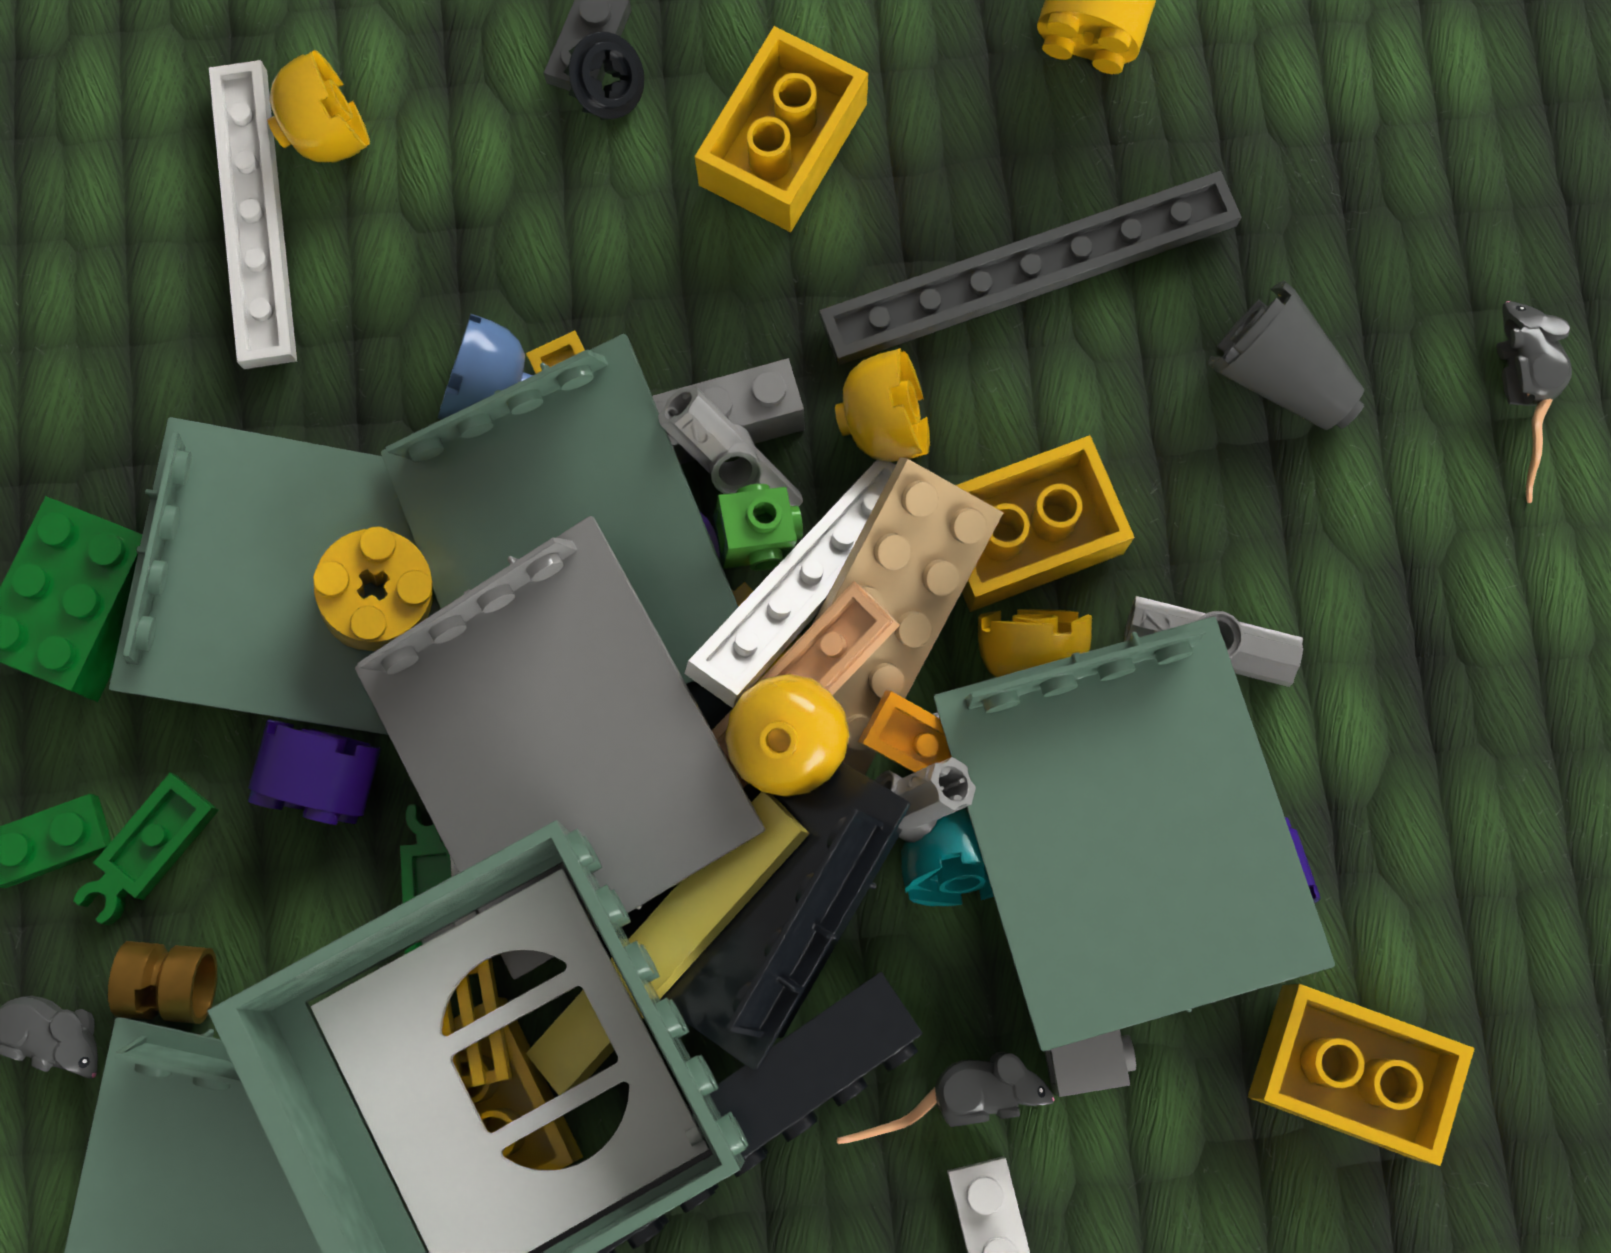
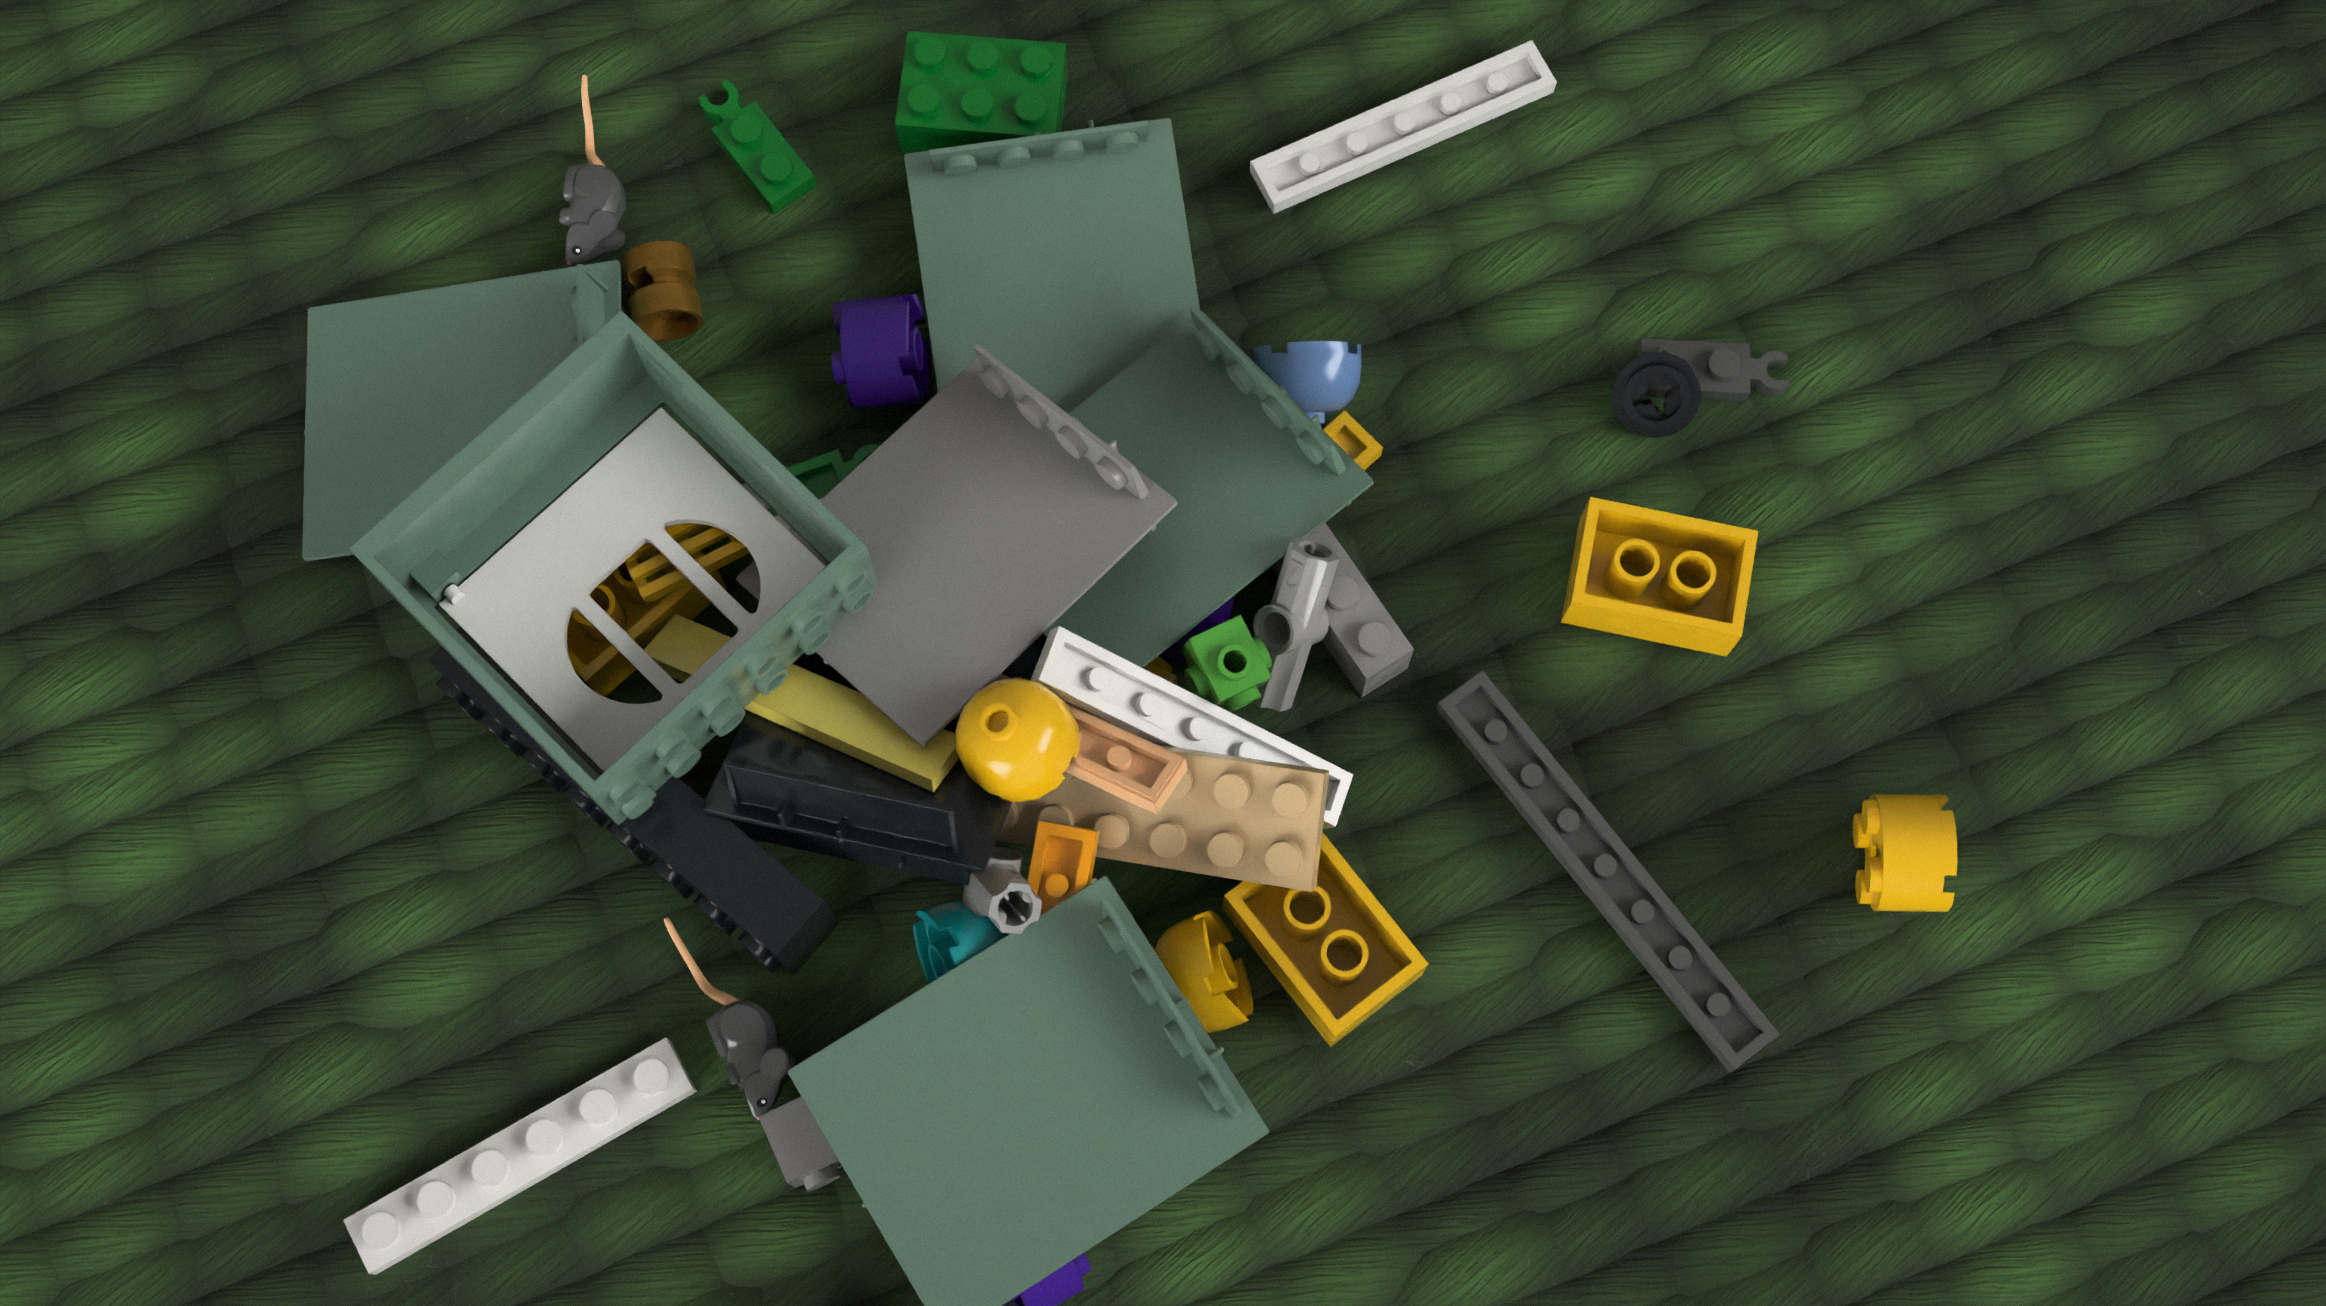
camera: 70 degrees right, 5 degrees down
green plate [73,773,219,925] -> none
yellow cylinder [267,50,370,162] -> none
yellow brick [313,526,432,651] -> none
yellow cylinder [835,348,930,462] -> none
light grey piece [1124,596,1304,687] -> none
dark grey cone [1208,280,1364,430] -> none

